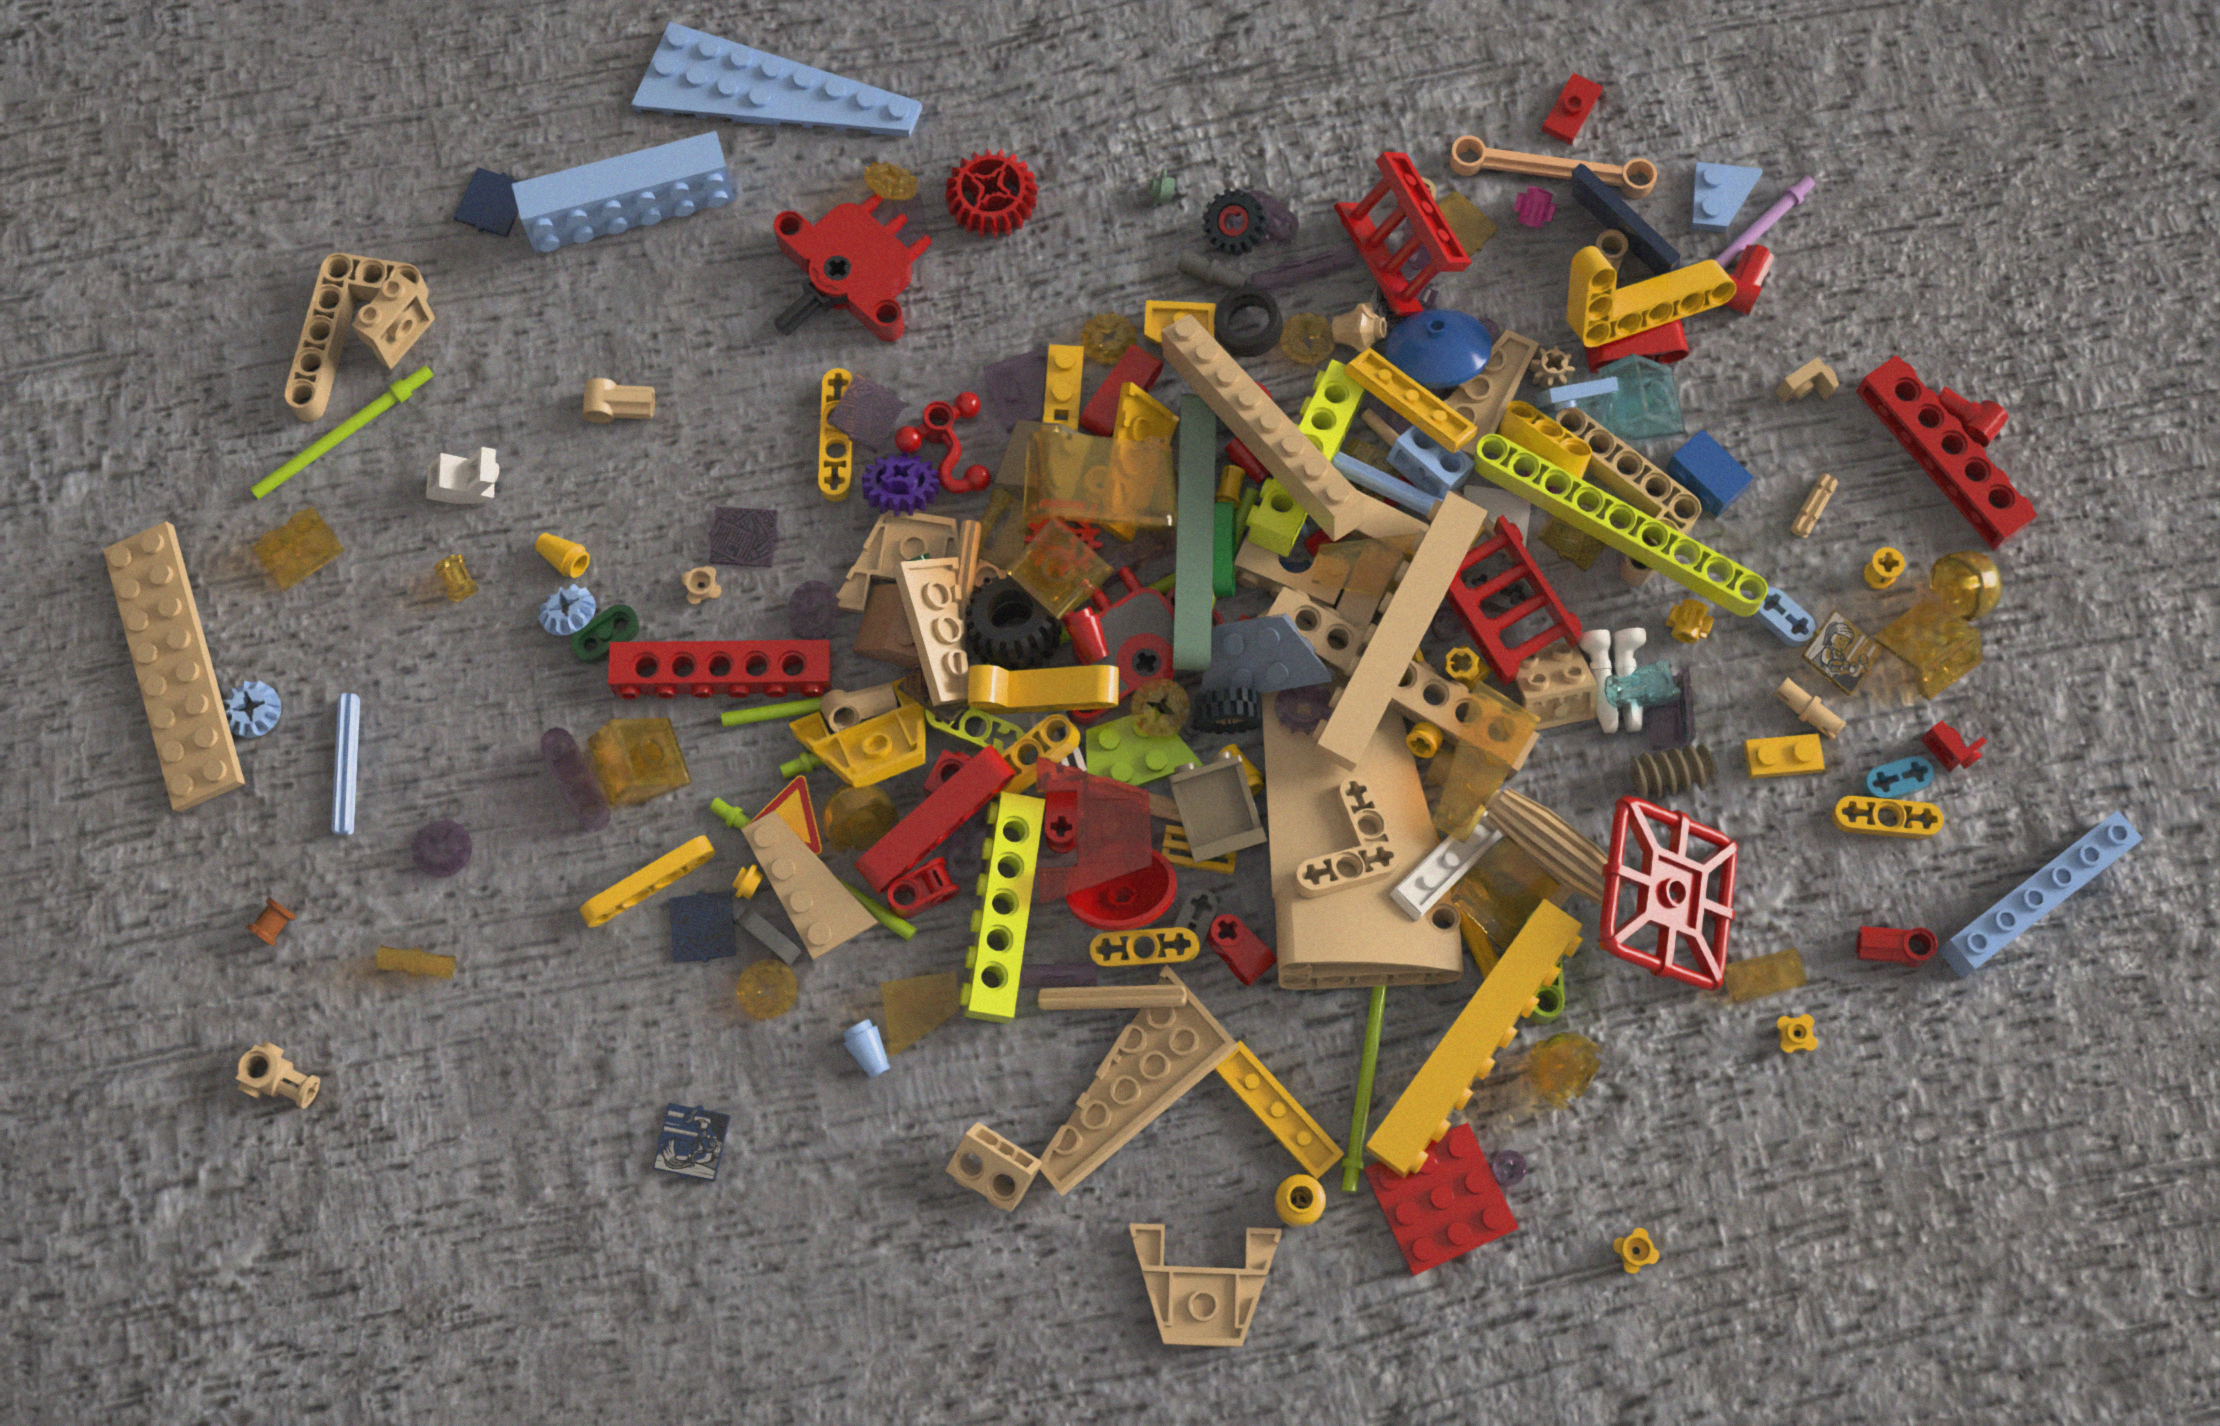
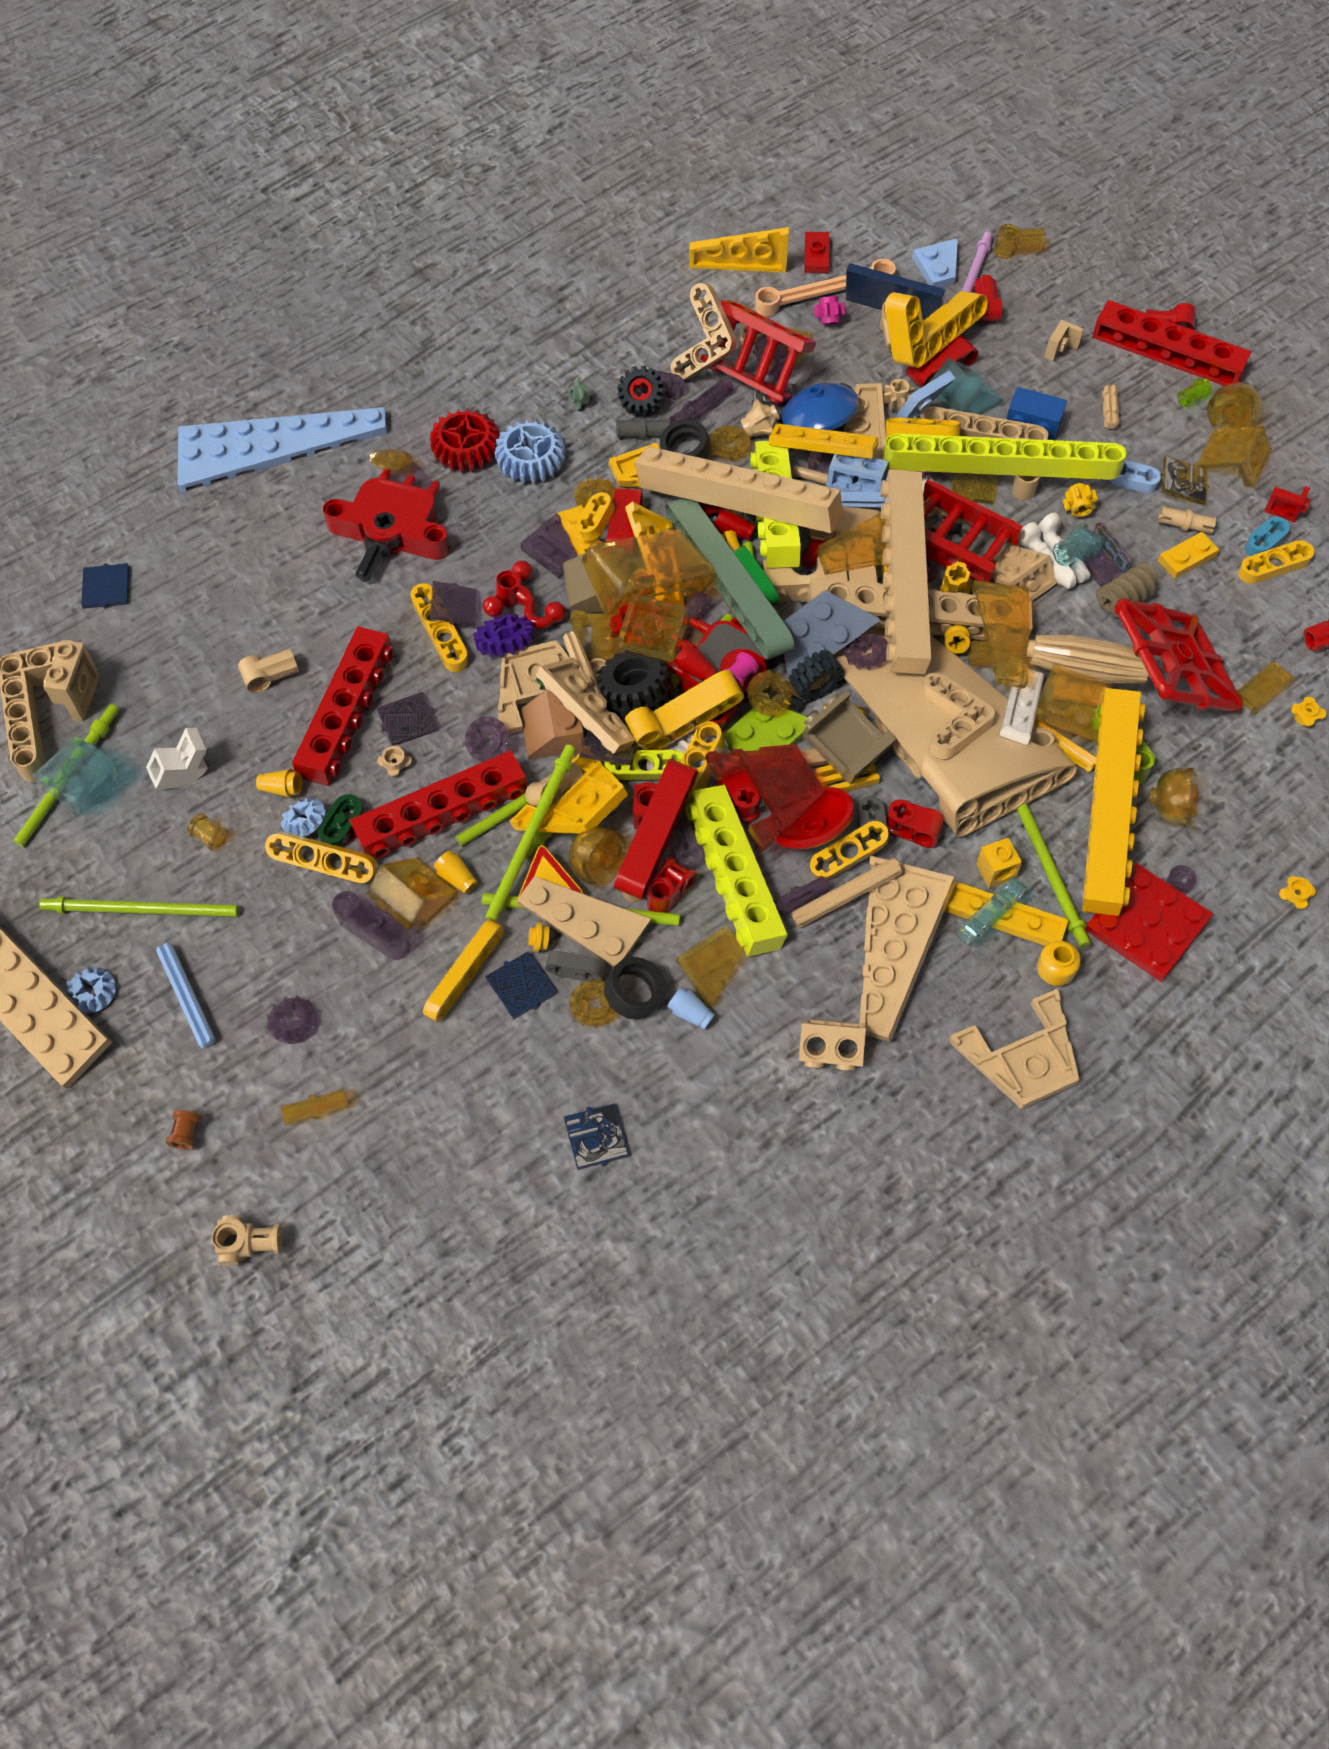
camera: 25 degrees left, 10 degrees down
clear yellow bracket [252,507,345,591] -> none
light blue brick [512,131,735,253] -> none
yellow bush [1863,547,1905,590] -> none
none -> clear light blue slope [32,737,119,816]
none -> lime bar [39,896,239,917]
none -> yellow beam [265,832,378,883]
none -> red brick [292,626,394,786]
none -> yellow cone [434,850,478,894]
none -> lime bar [485,745,576,922]
none -> light blue gear [495,419,565,485]
none -> yellow beam [576,492,615,541]
none -> black tyre [604,957,666,1020]
none -> tan beam [670,283,737,380]
none -> yellow wing [689,227,789,273]
none -> dark pink bush [723,652,759,689]
none -> clear light blue beam [957,877,1027,946]
none -> yellow brick [976,838,1022,888]
none -> clear yellow piece [994,224,1046,259]
none -> clear neon green pin [1177,378,1212,407]

